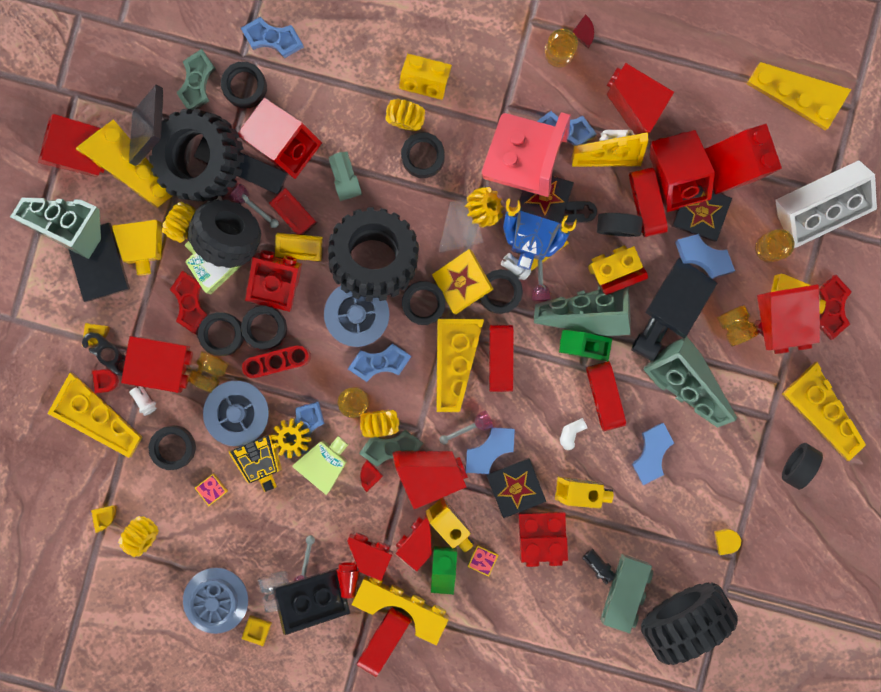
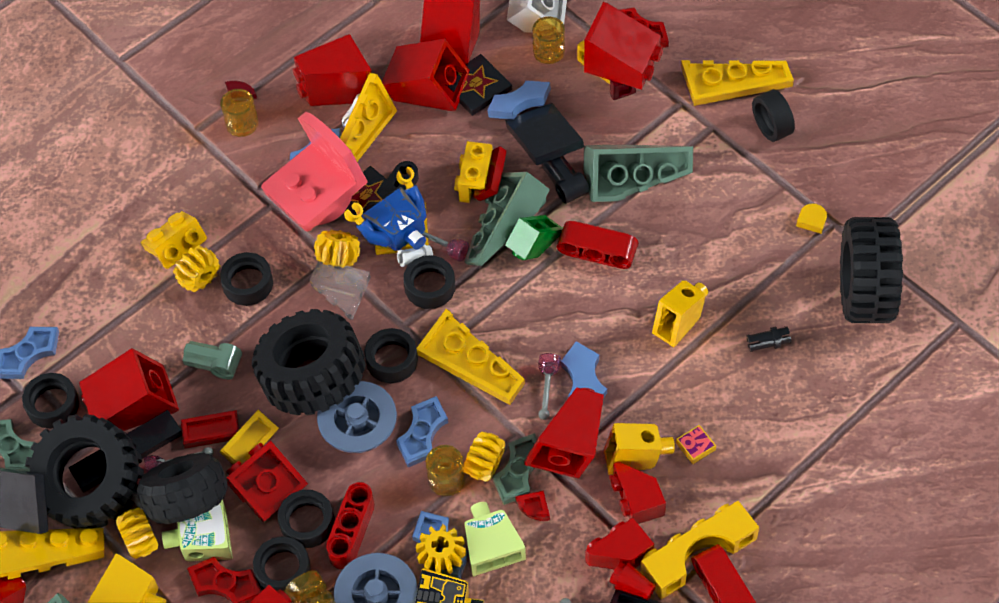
camera: 55 degrees left, 30 degrees down
green slope [431,546,457,595] -> none
yellow tile [432,249,494,314] -> none
black tile [486,458,546,519] -> none
red beam [489,325,514,392] -> none
red plate [518,512,568,567] -> none
white arm [560,418,587,450] -> none
black tyre [597,213,643,237] -> none
sand green brick [600,554,653,633] -> none
red beam [629,167,668,237] -> none
medium blue tile [632,423,674,485] -> none
clear yellow wheel [717,305,759,347] -> none

